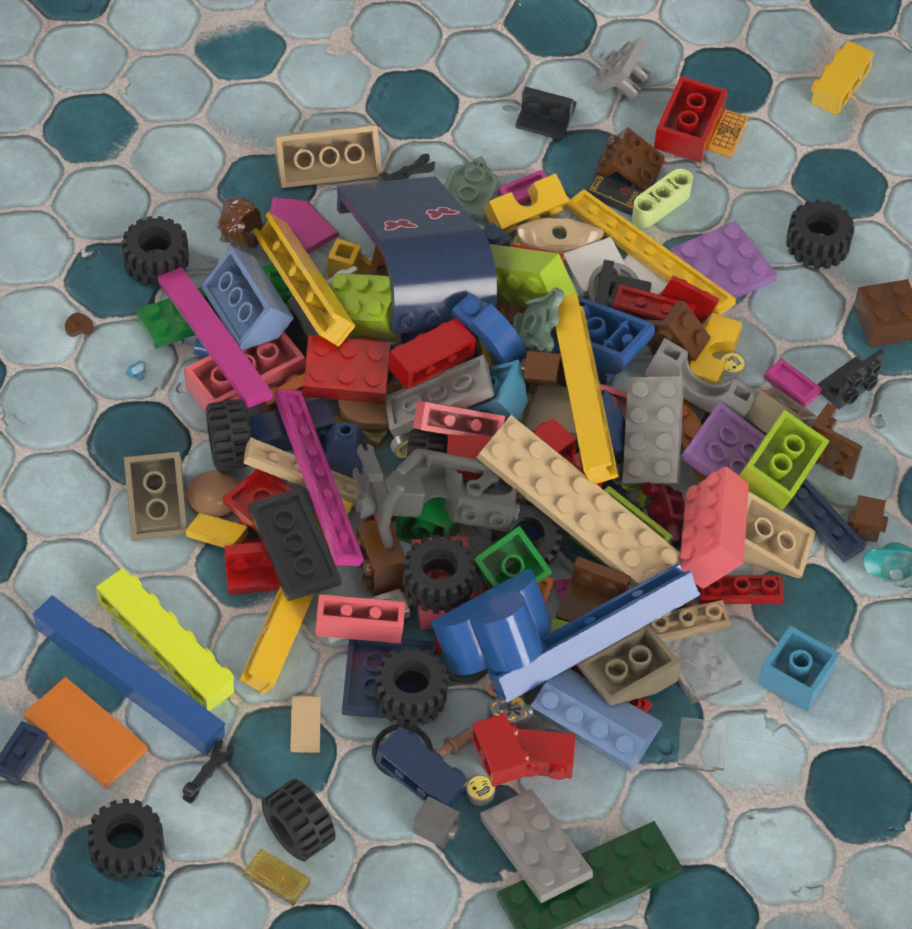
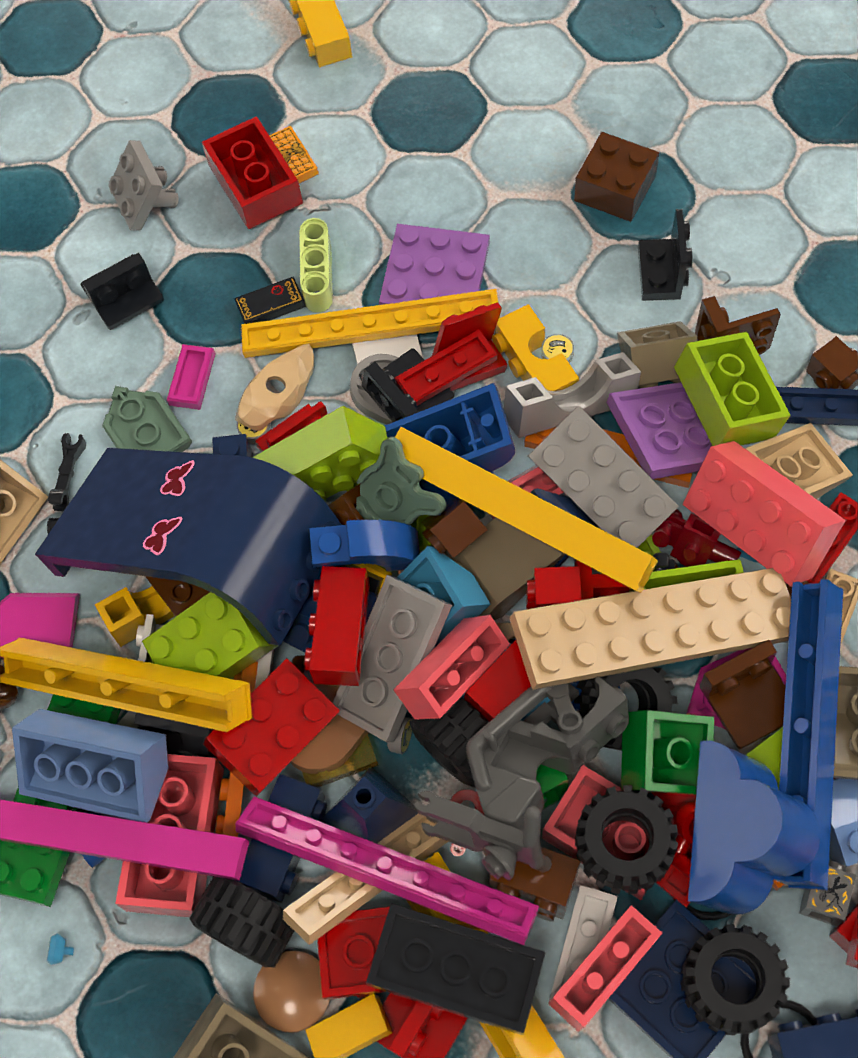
camera: 40 degrees left, 10 degrees up
medium nougat piece [434,728,472,760] -> none
yellow arch [483,174,569,235] -> none
white tile [563,237,626,298] -> none
reddish brown bracket [594,127,665,192] -> none
reddish brown bracket [645,301,711,361] -> none
dark pink tile [763,358,822,408] -> none
black tyre [786,199,855,269] -> none

